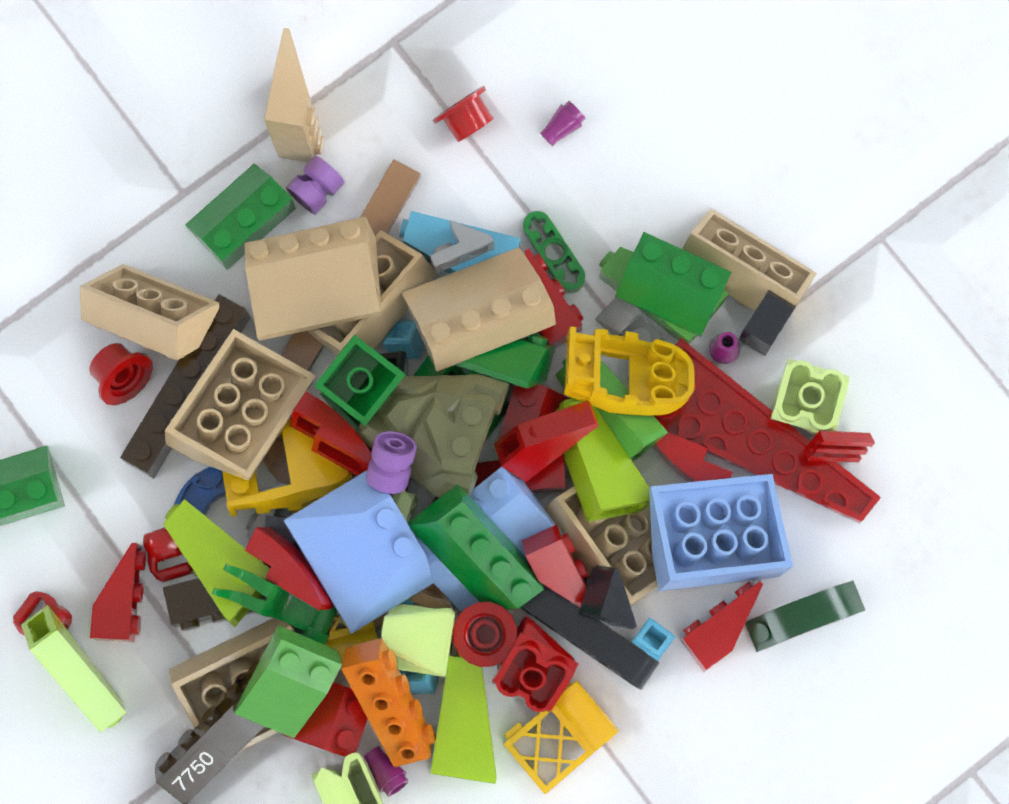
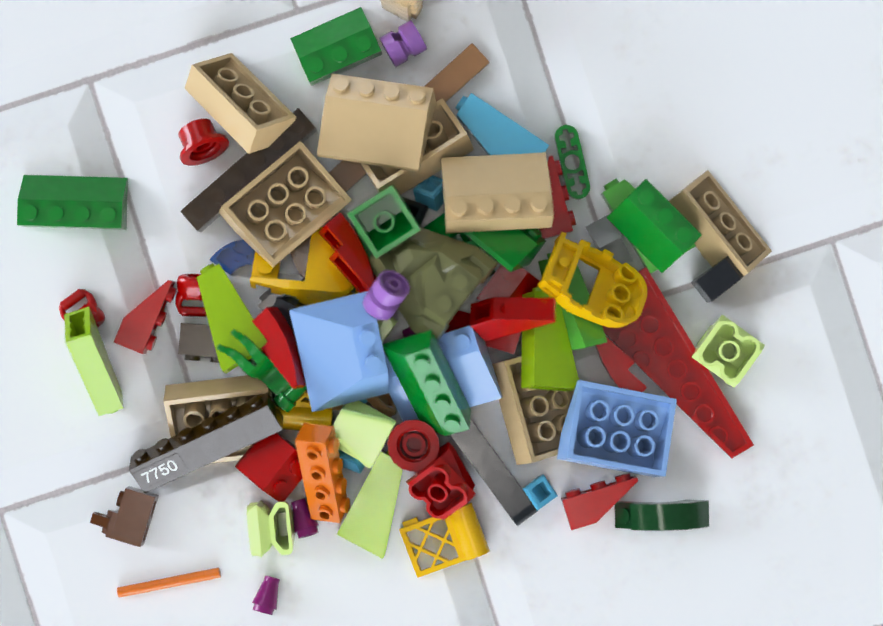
camera: 15 degrees right, 10 degrees up
bright green slope [234,625,342,738] -> none
light grey slope [430,220,494,274] -> none
red piece [432,86,494,142] -> none
slope [521,524,589,607] -> none
magenta cone [540,101,586,147] -> none
black slope [579,565,637,630] -> none
magenta cone [709,332,740,364] -> none
red tile [803,431,875,463] -> none

